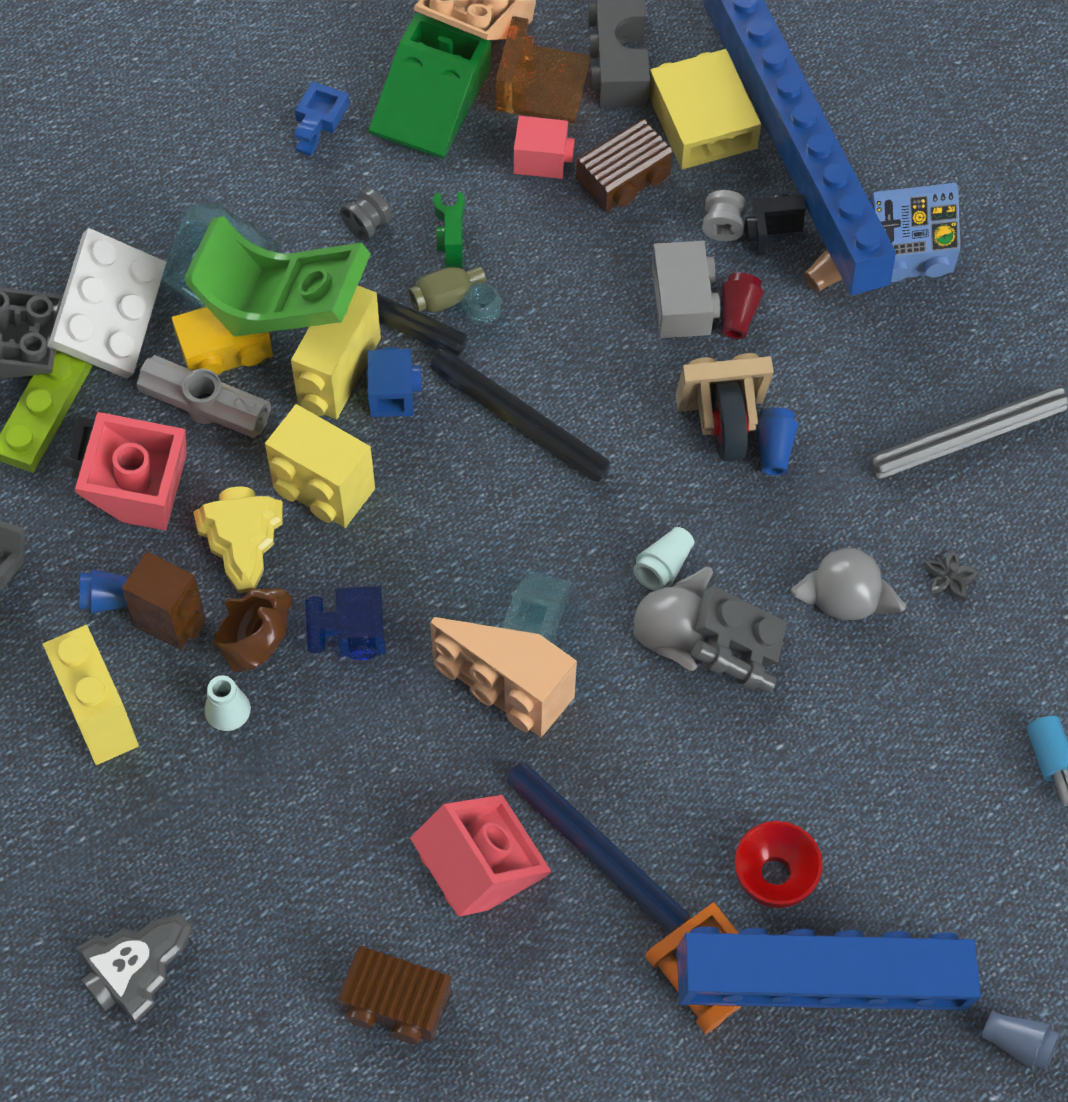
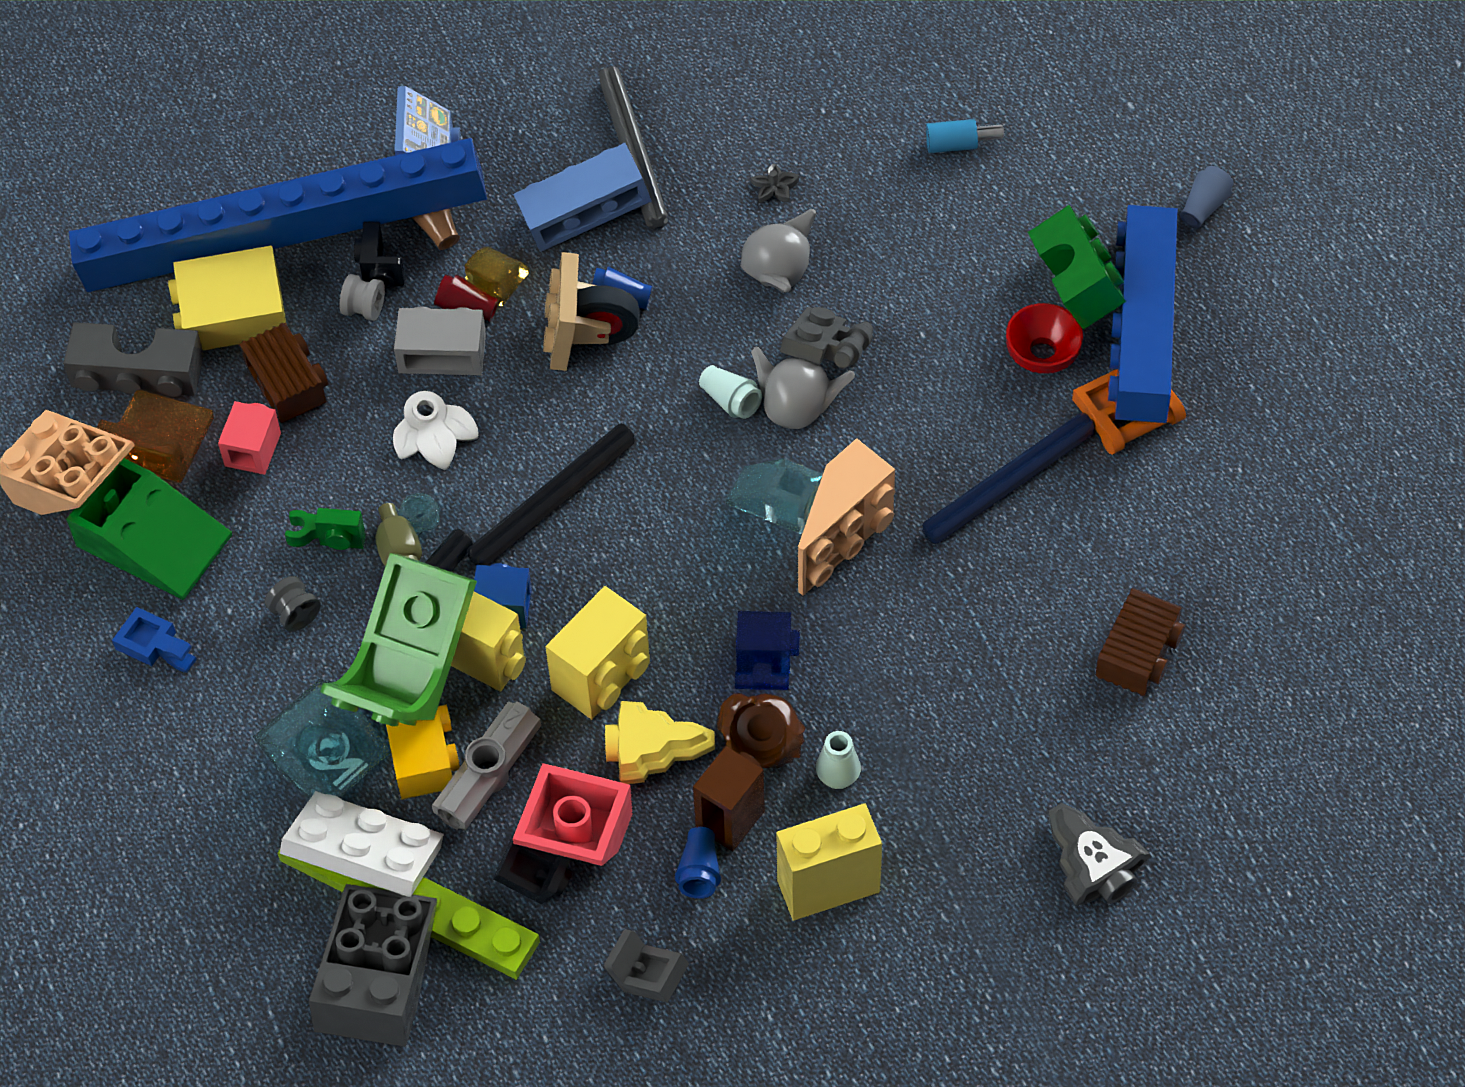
camera: 80 degrees left, 5 degrees down
coral slope [410,795,552,917] -> none
none -> white plate [393,391,478,470]
none -> clear yellow brick [464,246,529,307]
none -> medium blue brick [513,143,651,252]
none -> green arch [1028,205,1126,330]

